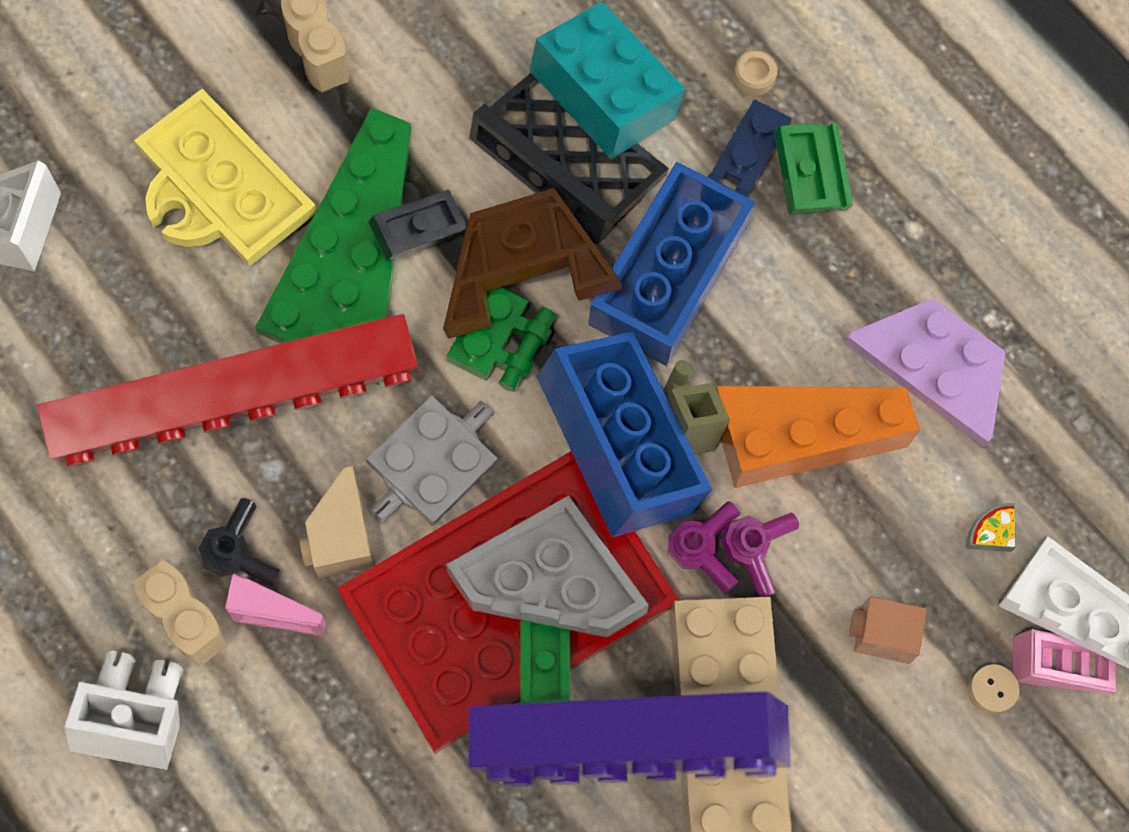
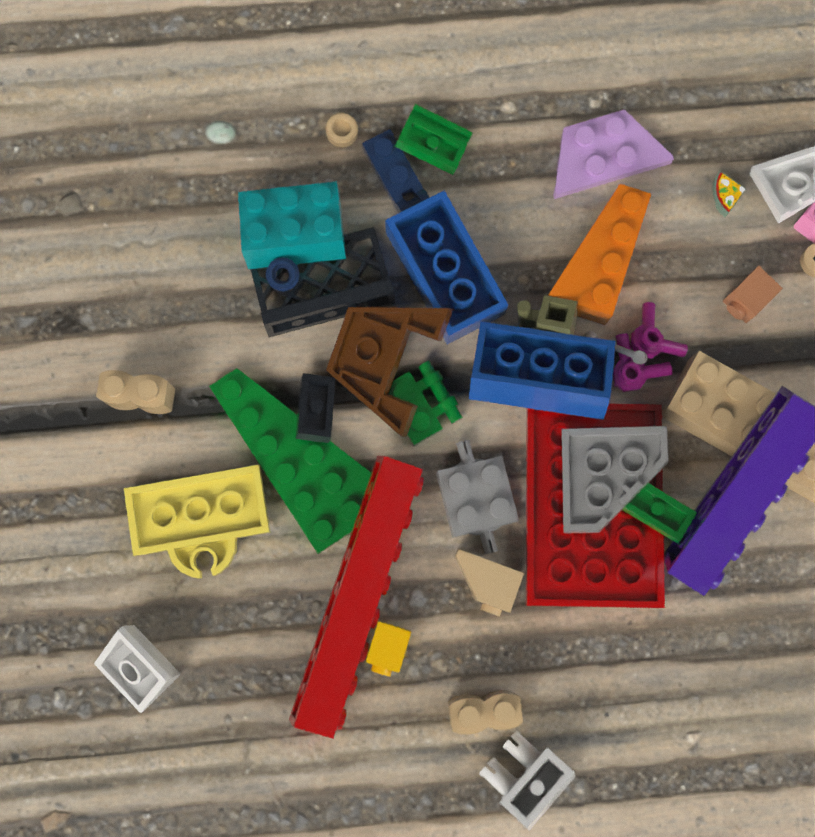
camera: 55 degrees left, 10 degrees up
black piece [197,498,280,586] -> none
bright pink slope [225,574,327,636] -> none
none -> dark blue plate [266,258,300,291]
none -> yellow brick [366,621,411,677]
none -> light grey hinge [584,331,647,364]

